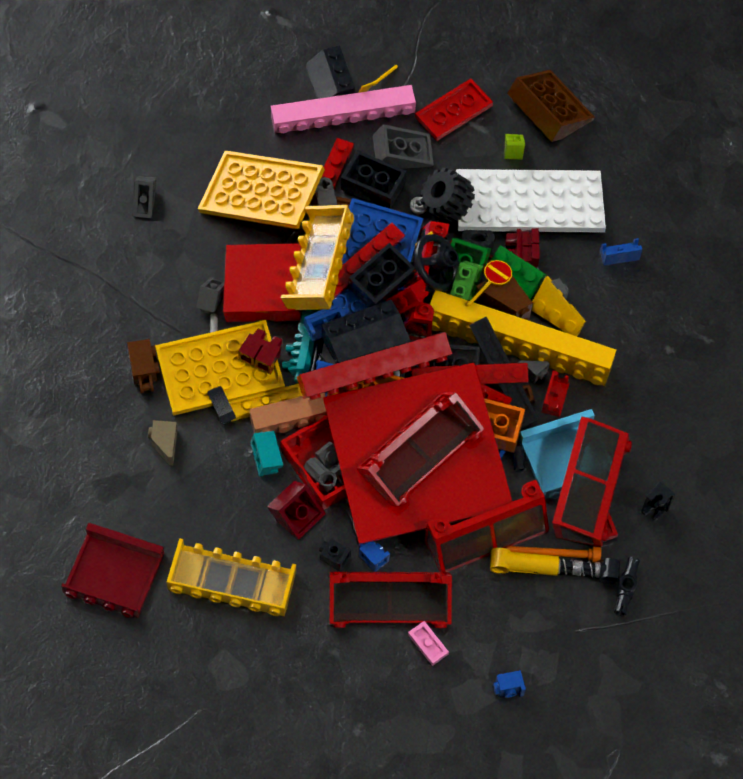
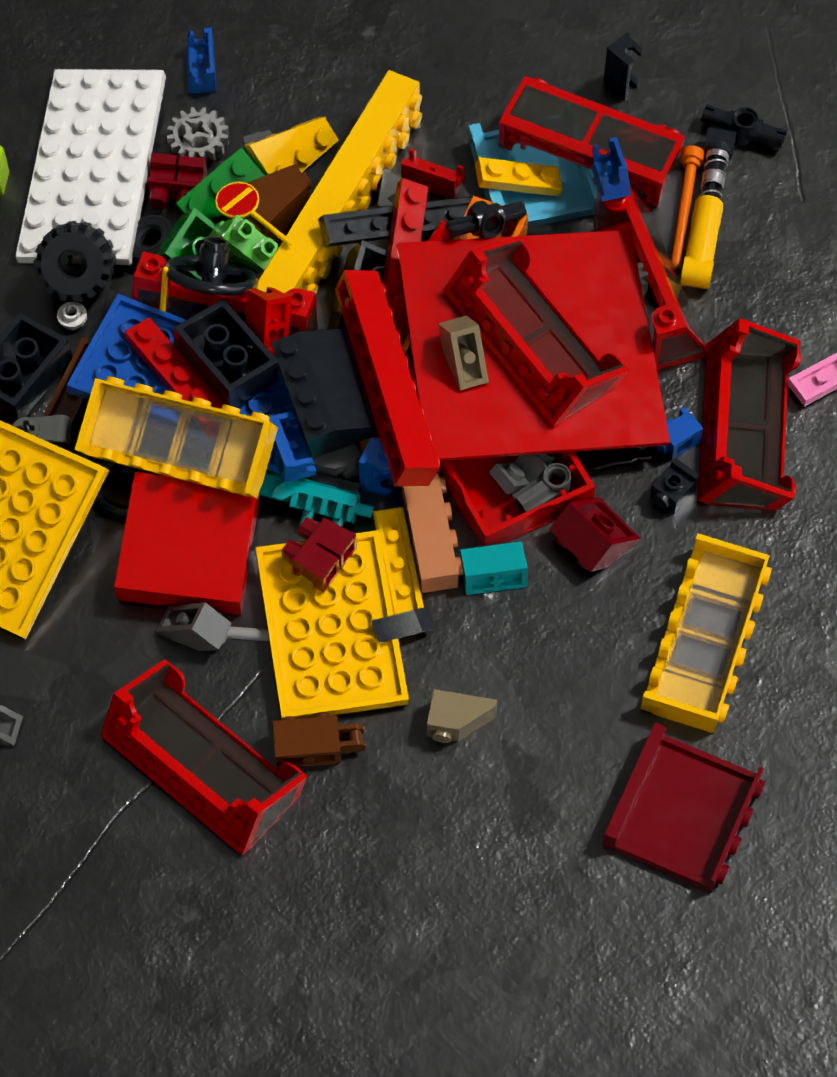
camera: 80 degrees left, 0 degrees up
none -> windscreen [100,659,308,855]
none -> light grey gear [167,107,229,161]
none -> dark tan slope [438,316,489,391]
none -> black axle [445,201,527,238]
none -> yellow plate [475,157,563,197]
none -> blue hinge [591,137,631,202]

